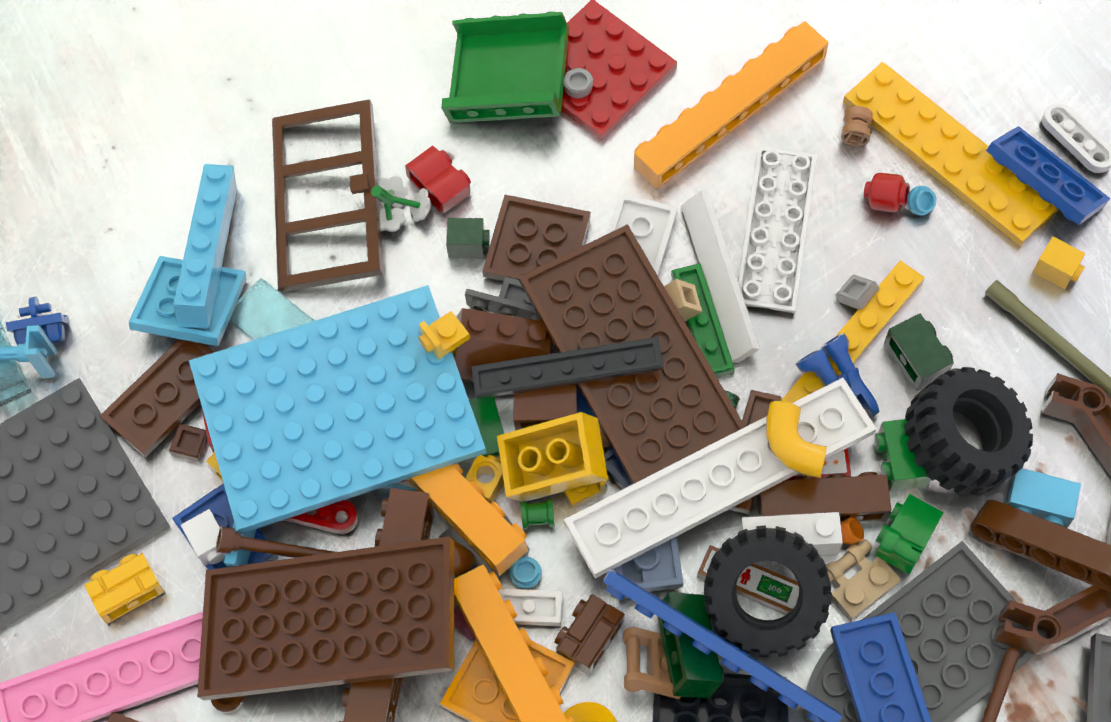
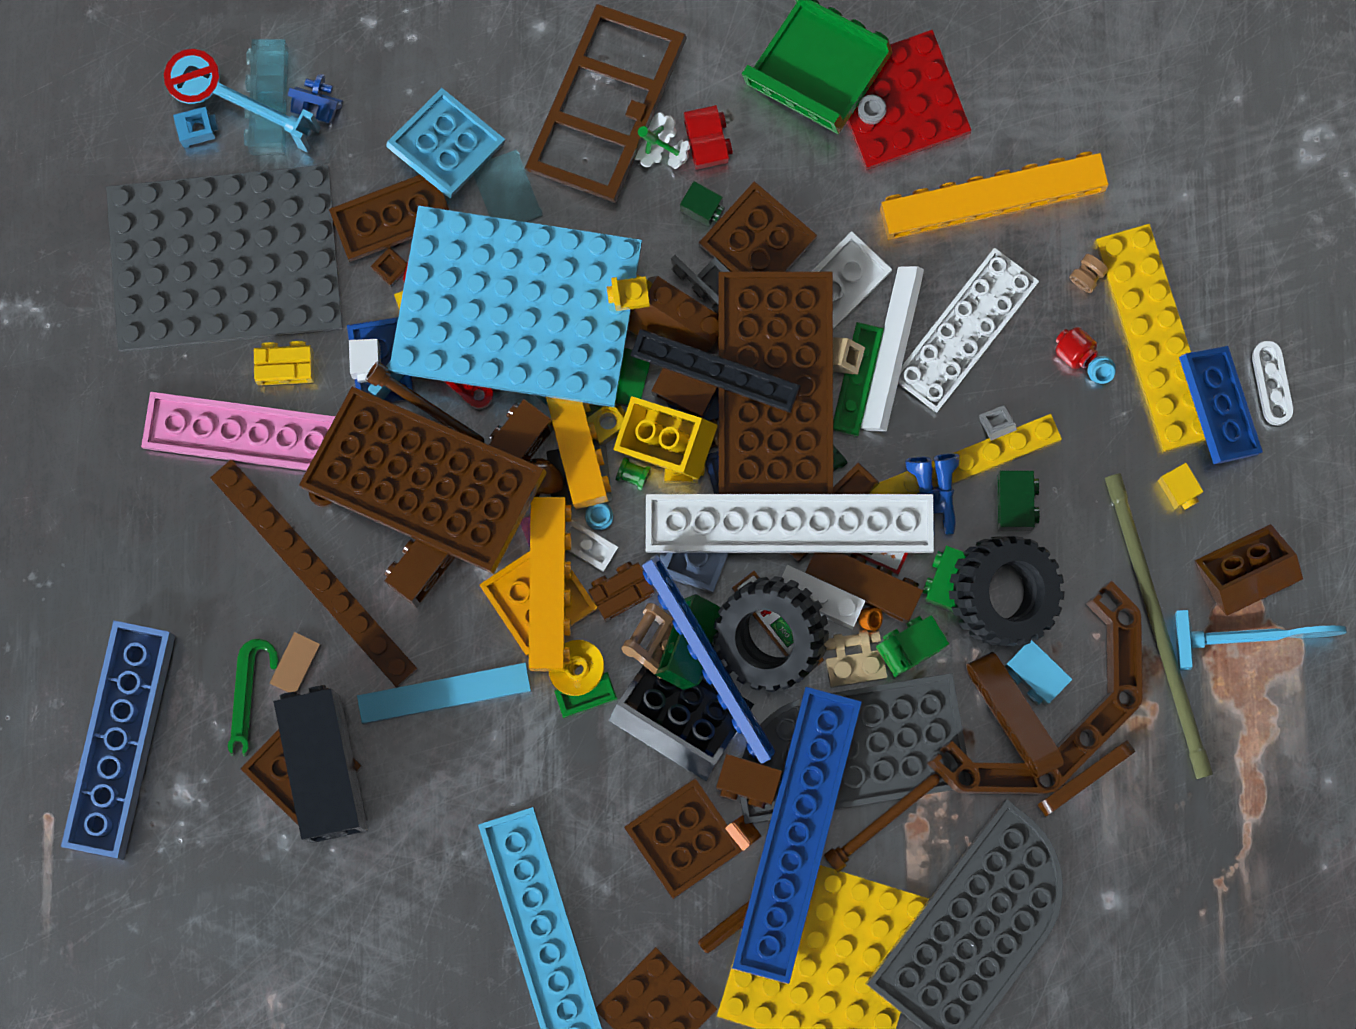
camera: 30 degrees right, 15 degrees up
medium azure brick [173,164,237,329] -> none
yellow cylinder [766,401,827,478] -> none

